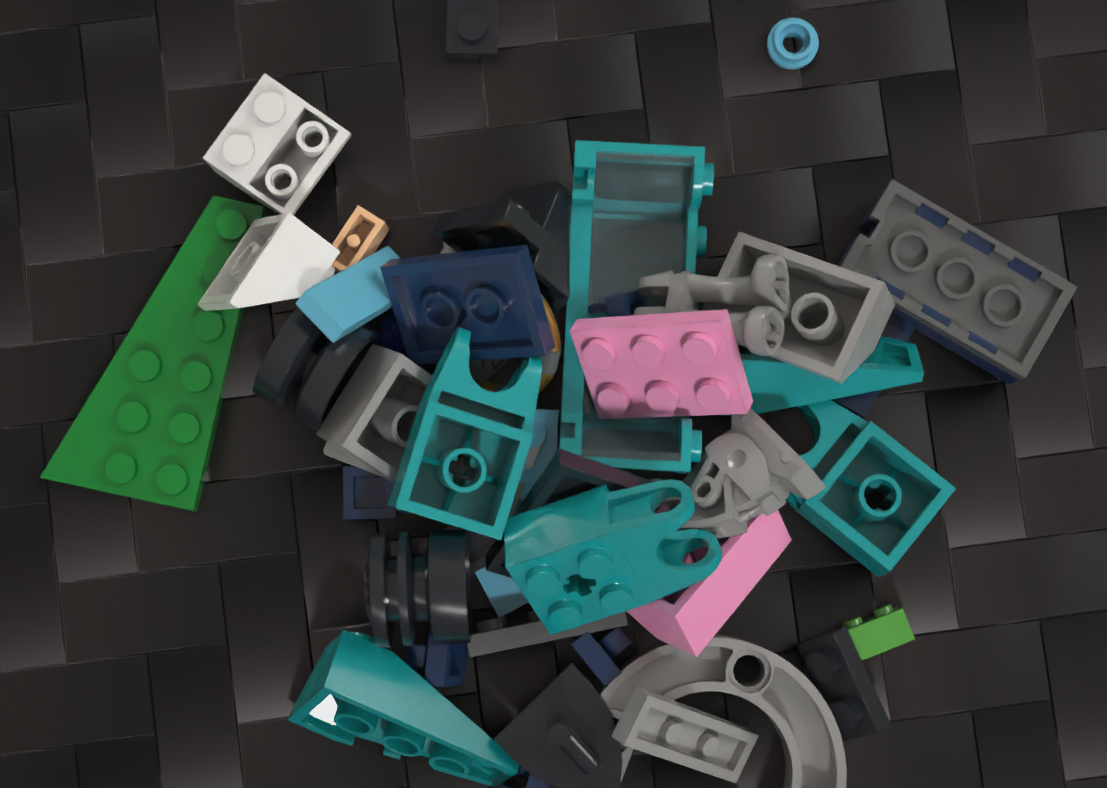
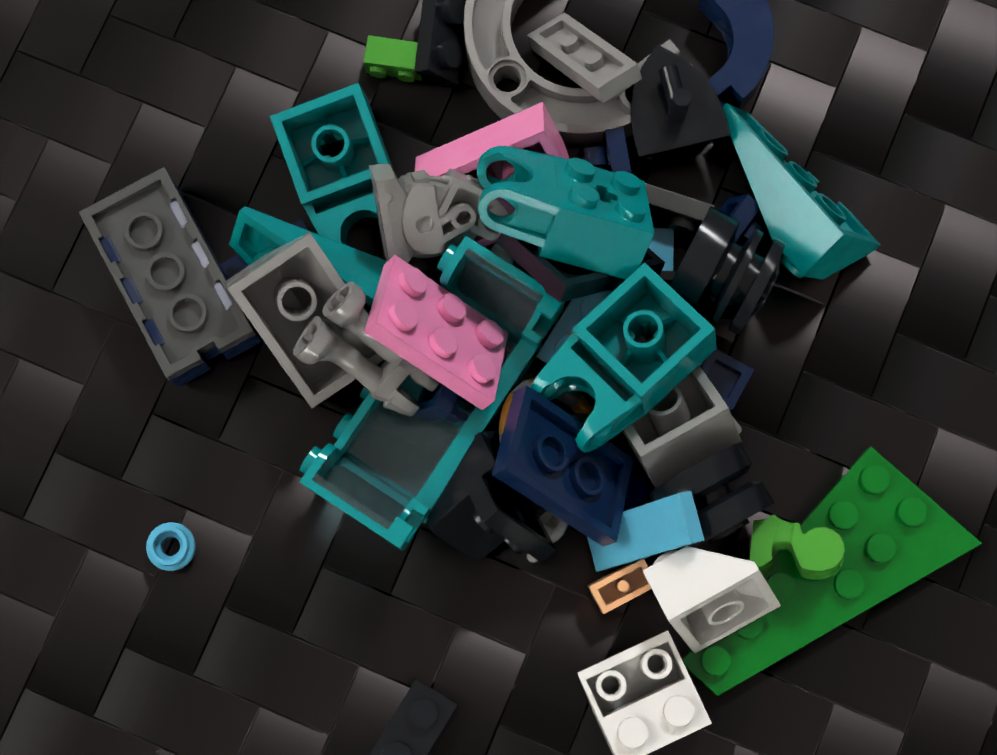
camera: 145 degrees left, 5 degrees down
none -> bright green leg [749,515,845,580]

